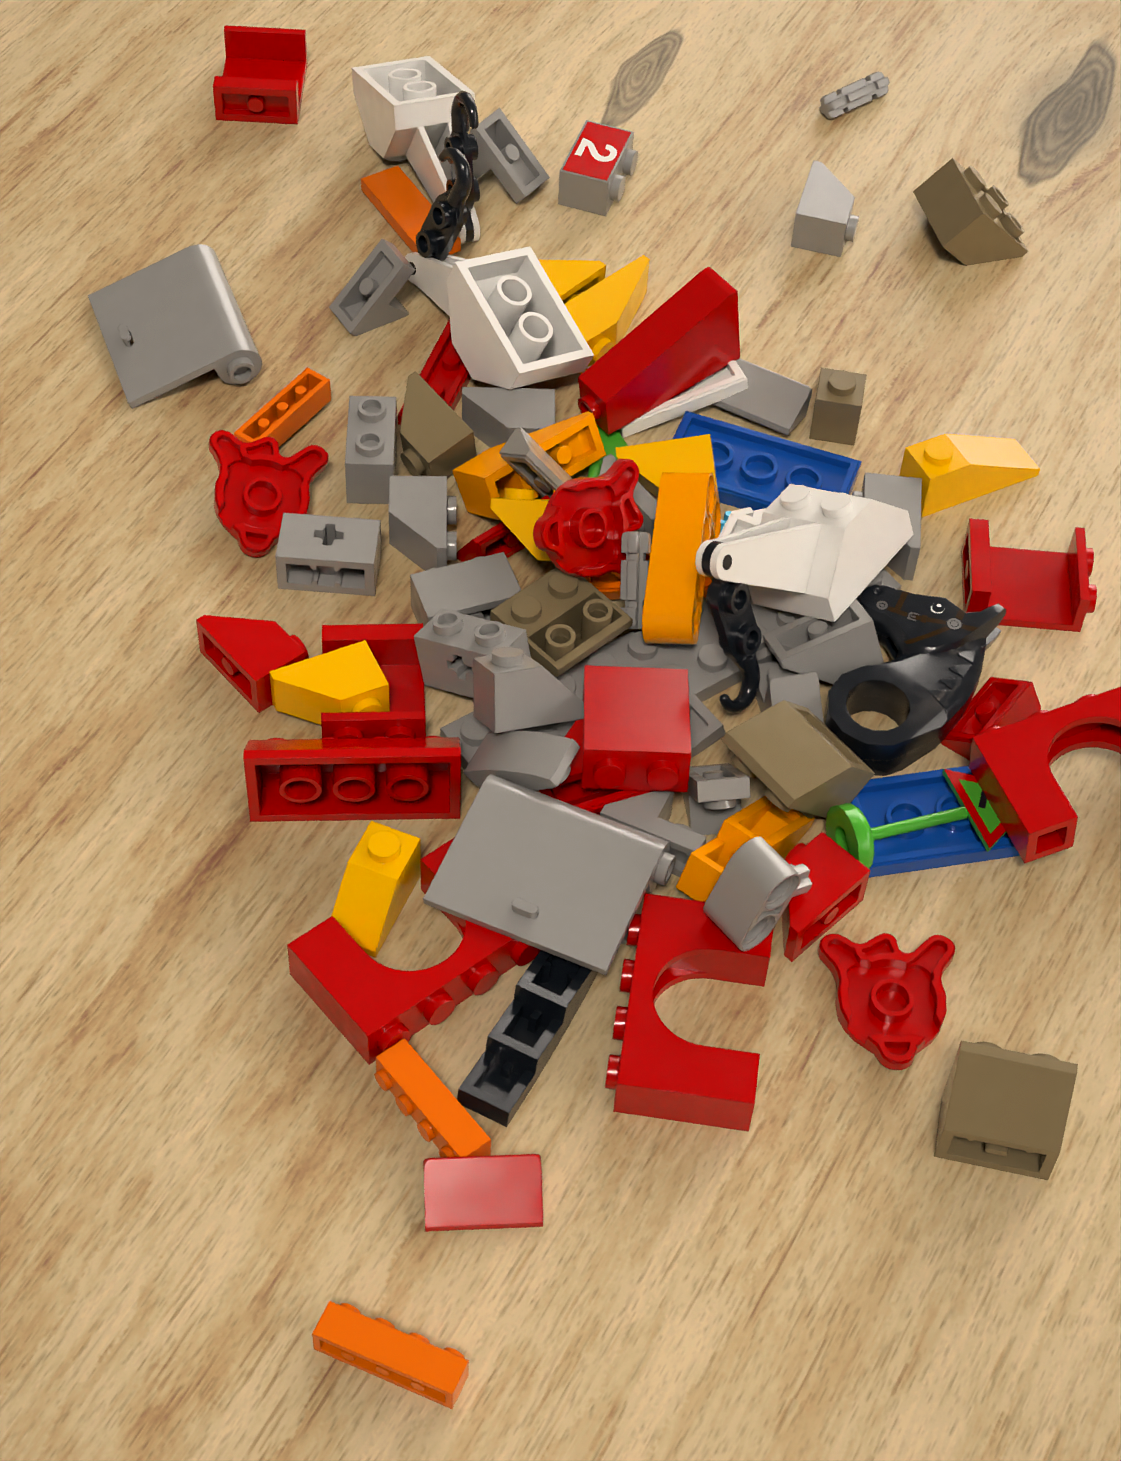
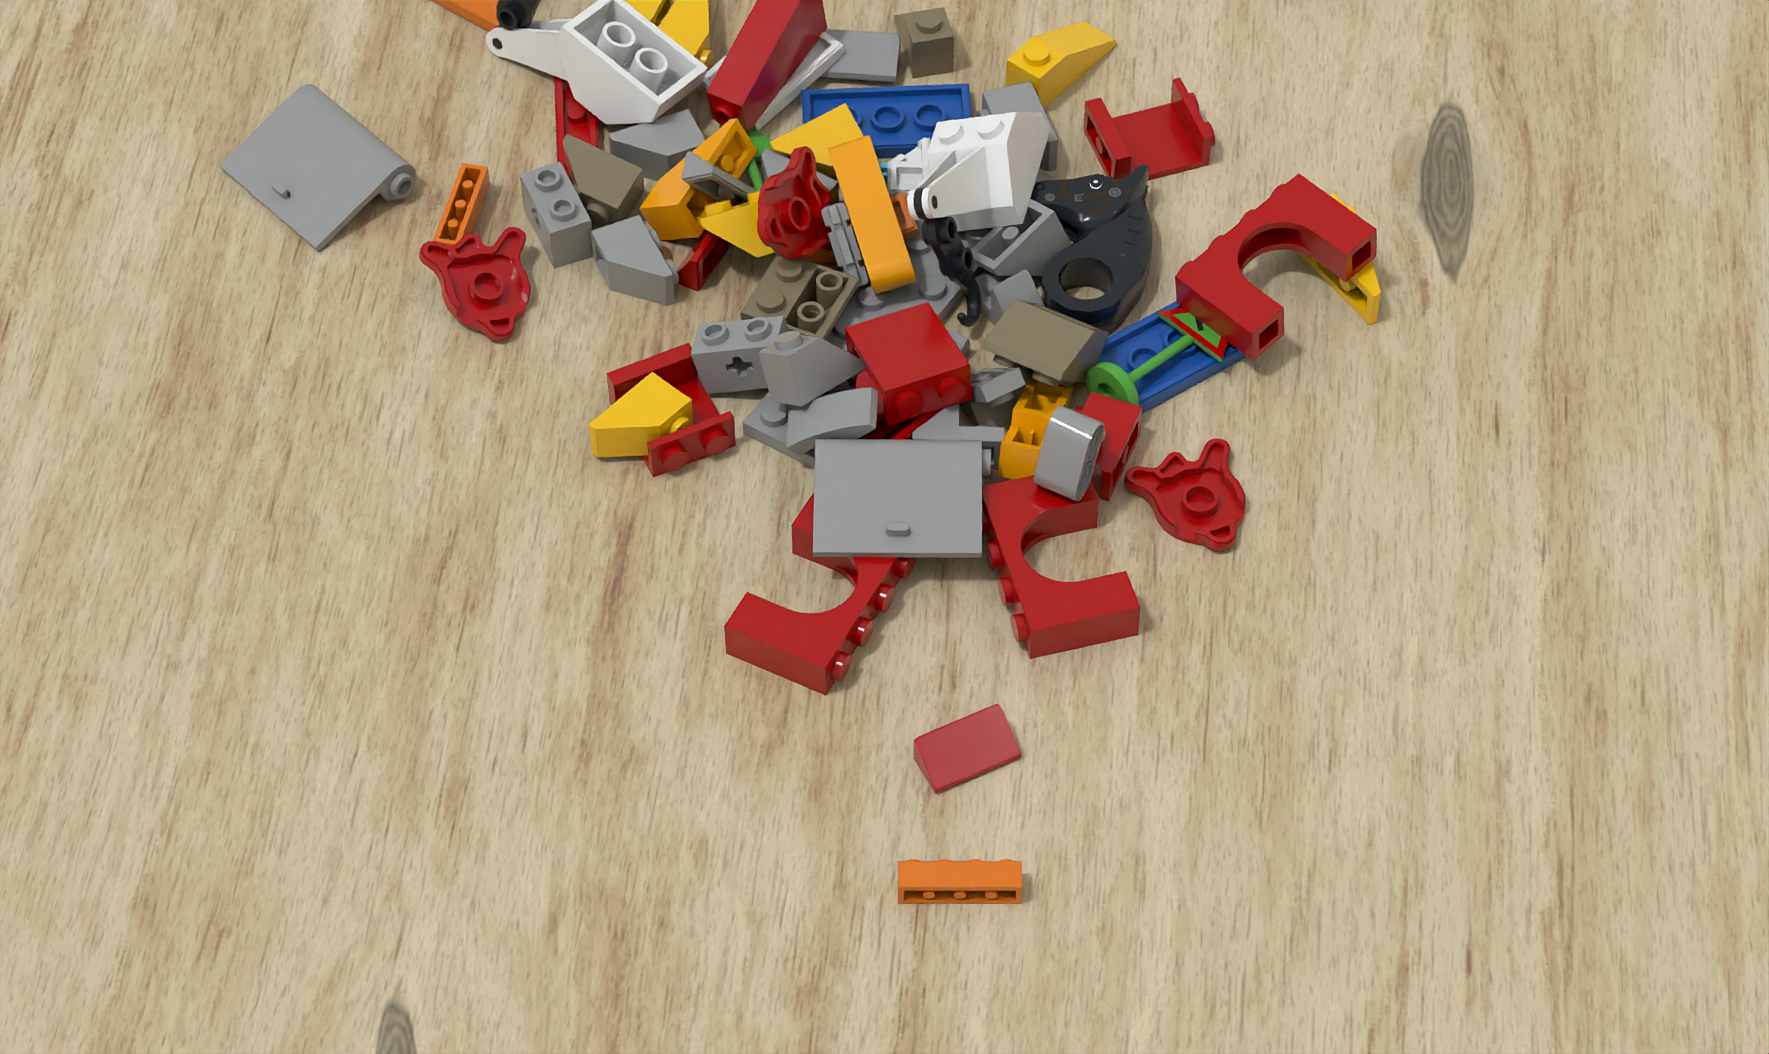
camera: 20 degrees left, 0 degrees up
red slope [196,615,309,713] -> none
red slope [243,736,461,822] -> none
light grey brick [275,513,382,596] -> none
light grey slope [329,239,415,336] -> none
yellow slope [331,821,421,958] -> none
orange piece [374,1038,491,1158] -> none
light grey brick [410,552,521,627] -> none
black slope [457,950,598,1127] -> none
dark tan slope [934,1041,1078,1180] -> none
red slope [941,677,1041,761] -> none

